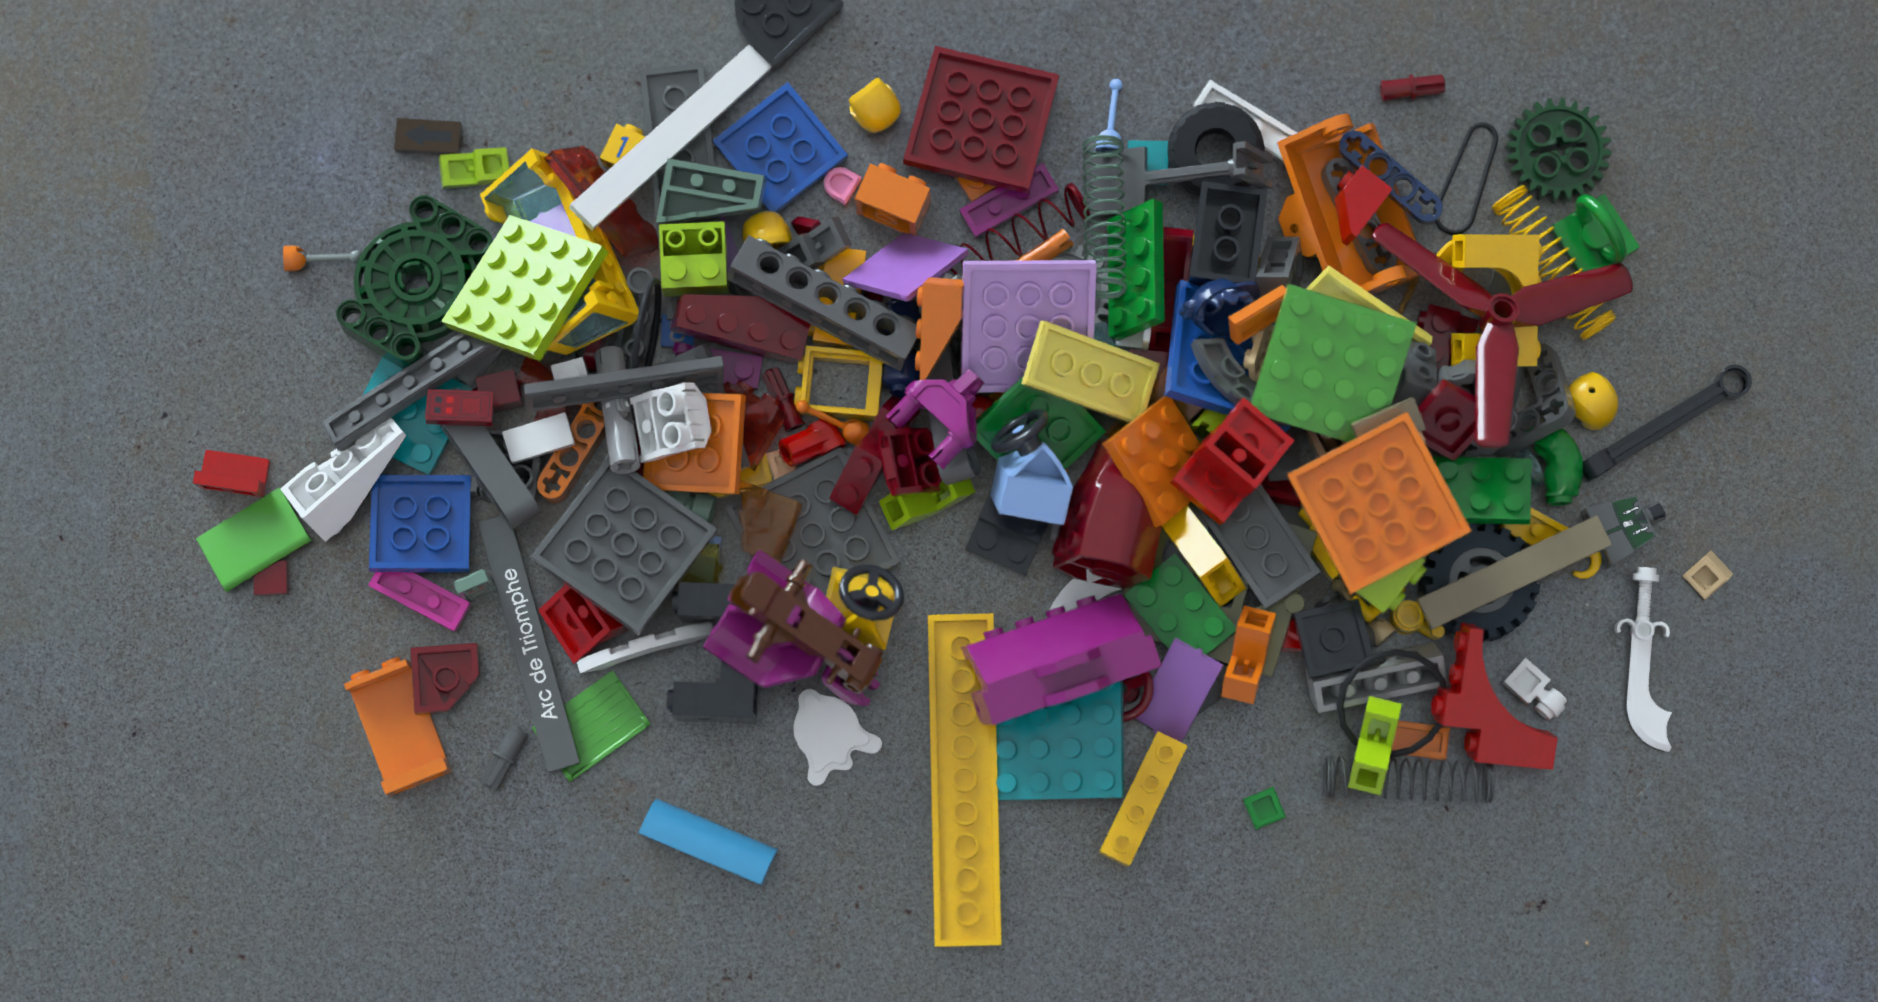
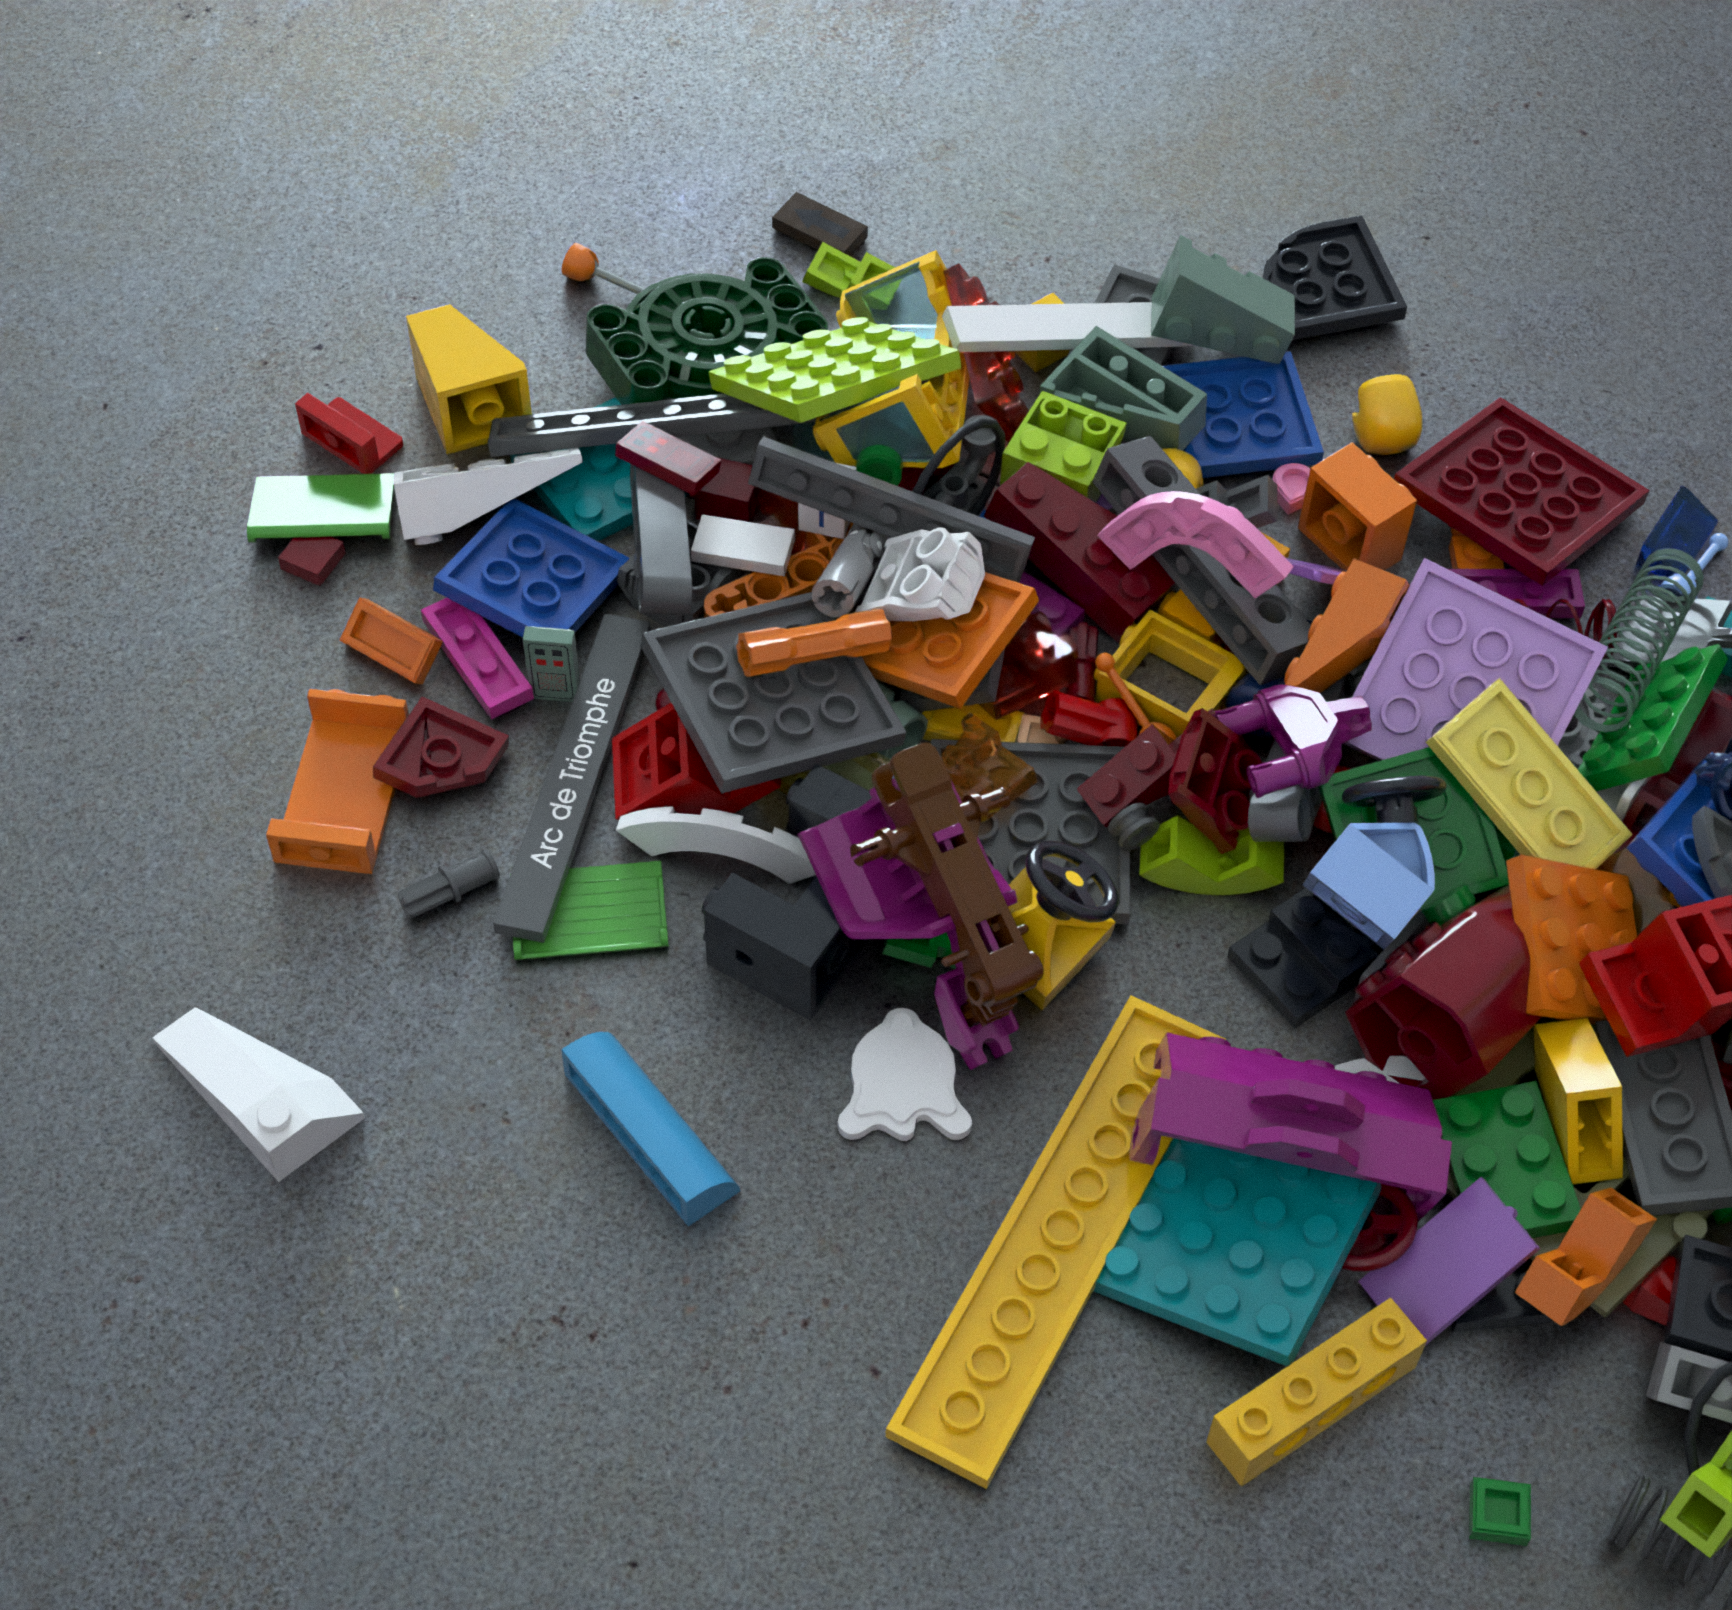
camera: 25 degrees right, 25 degrees down
none -> white wedge [152,1007,365,1182]
none -> orange tile [340,597,443,684]
none -> yellow slope [406,304,532,455]
none -> orange axle [736,609,892,677]
none -> green tile [855,445,903,486]
none -> bright pink plate [1097,491,1294,598]
none -> dark grey bush [1108,802,1160,851]
none -> sand green wedge [1151,234,1295,364]
none -> green tile [1421,884,1476,925]
none -> clear blue slope [1636,485,1718,577]

